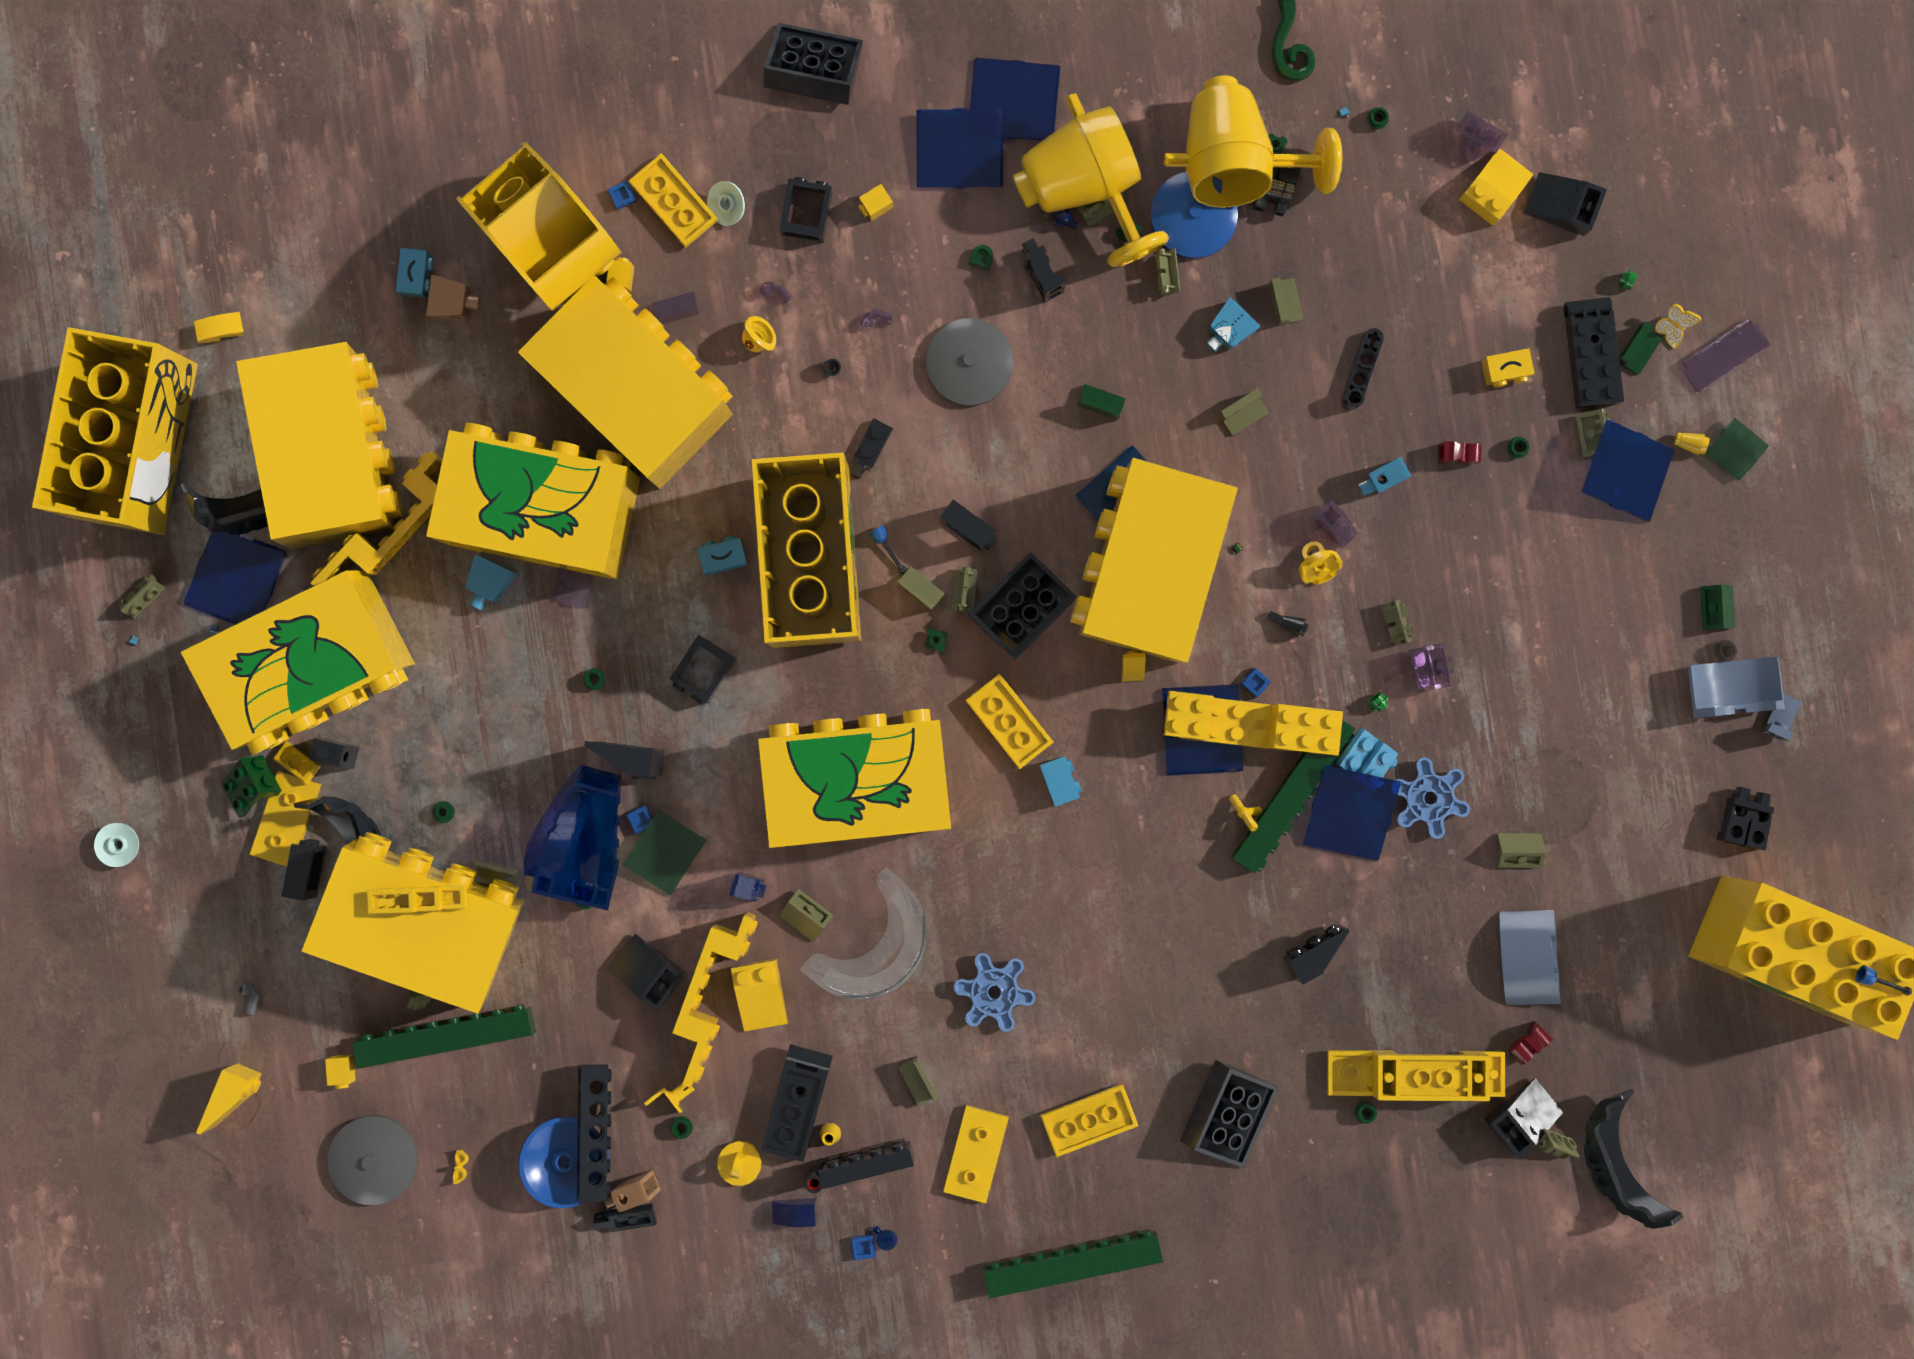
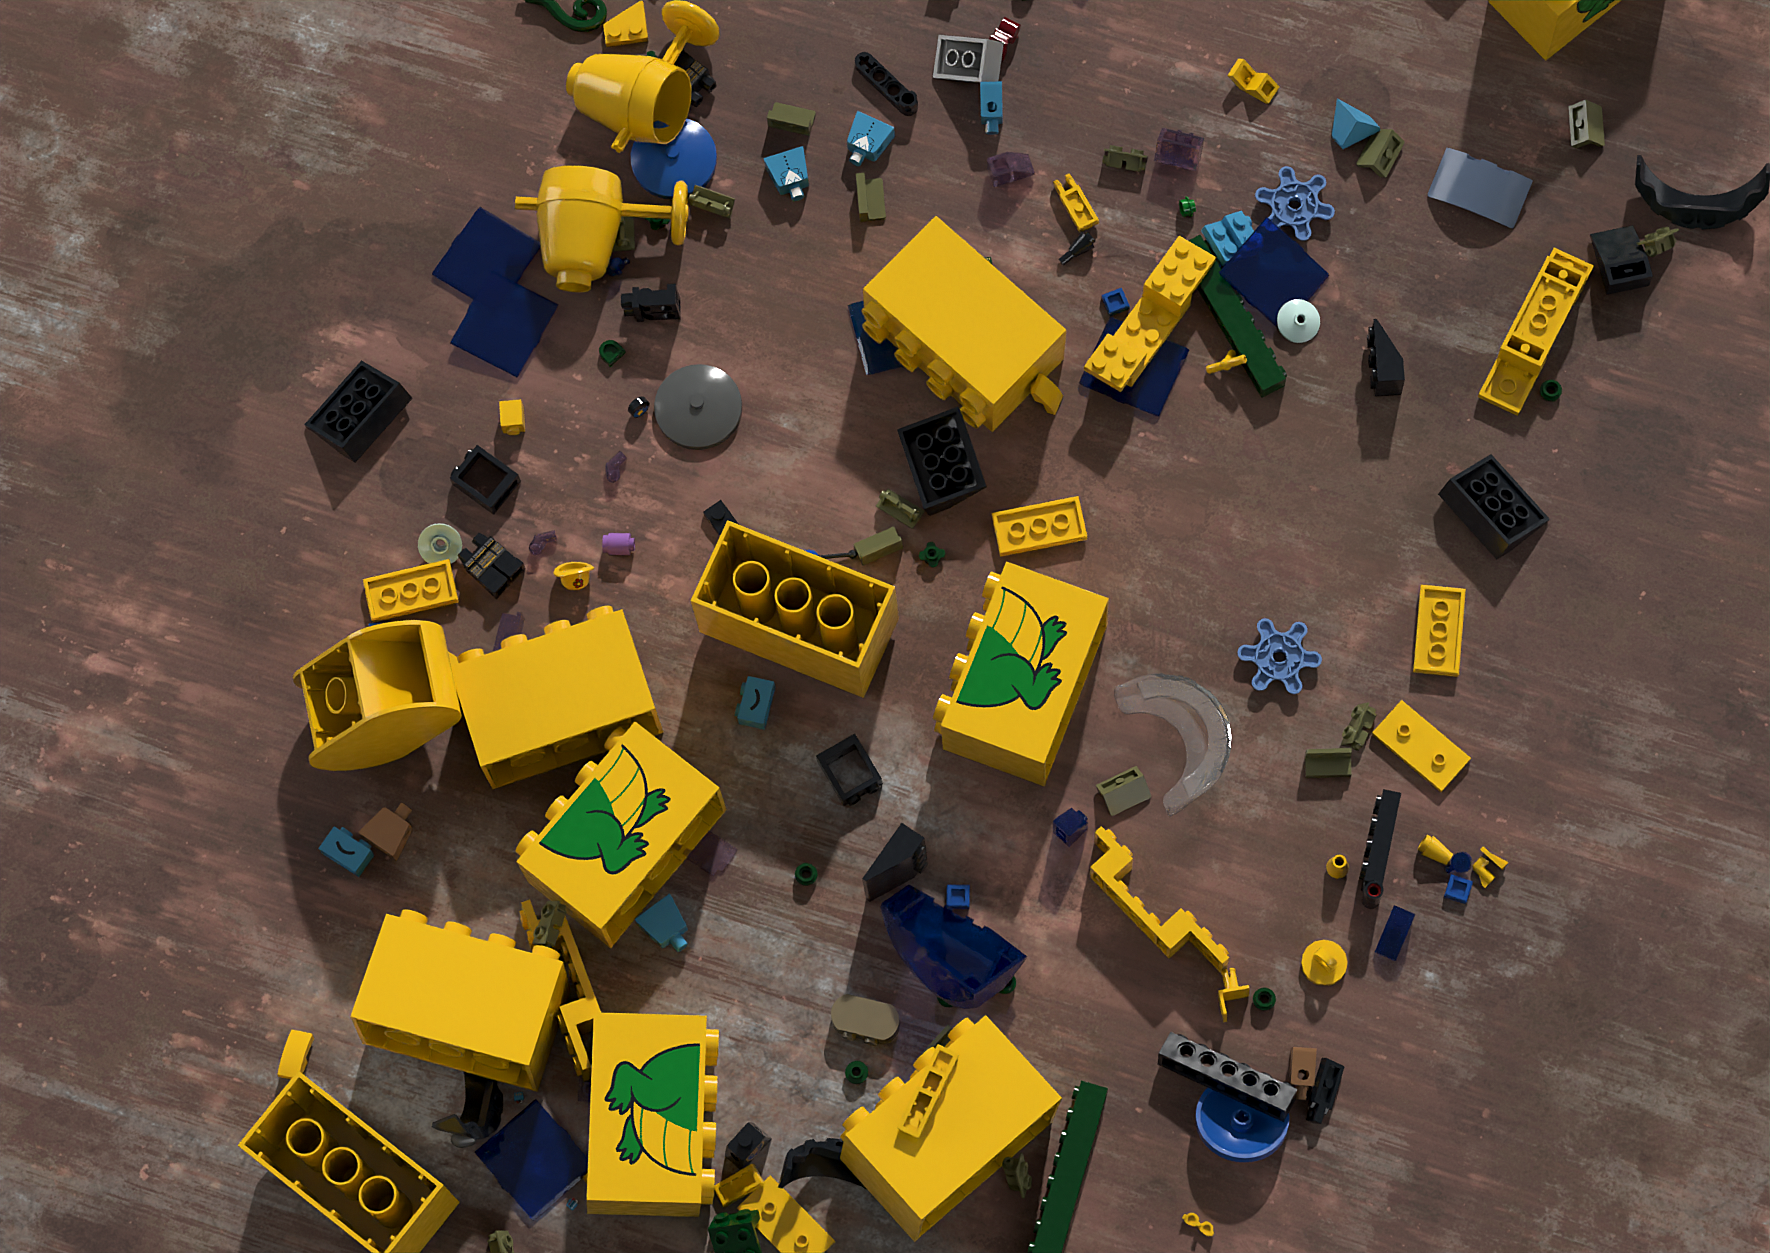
camera: 50 degrees left, 15 degrees down
black window [281,839,327,901] -> none
black slope [608,933,687,1012] -> none
clear green piece [622,810,706,895] -> none
yellow slope [731,958,788,1032] -> none
black hinge [761,1044,833,1162] -> none
black hinge [823,358,841,376] -> none
black window [940,499,996,552] -> none
dark green brick [983,1229,1163,1299] -> none
dark azure brick [1039,756,1082,807] -> none
dark green panel [1077,384,1126,420] -> none
yellow tile [1298,542,1342,585] -> none
dark red leg [1508,1021,1553,1065] -> none
none -> black hips [457,533,526,599]
none -> olive hinge [532,901,567,949]
none -> medium lavender brick [602,533,635,555]
none -> yellow wing [603,1,649,47]
none -> black tile [628,396,650,418]
none -> dark tan brick [831,994,900,1046]
none -> dark azure torso [847,111,895,166]
none -> light grey slope [933,35,1004,84]
none -> yellow hinge [1053,174,1099,232]
none -> yellow slope [1227,59,1279,104]
none -> light aqua dish [1277,299,1320,343]
none -> dark azure slope [1332,98,1381,149]
none -> olive hinge [1341,702,1377,751]
none -> yellow cone [1417,834,1453,865]
none -> yellow piece [1472,847,1509,888]
none -> olive panel [1568,100,1605,148]

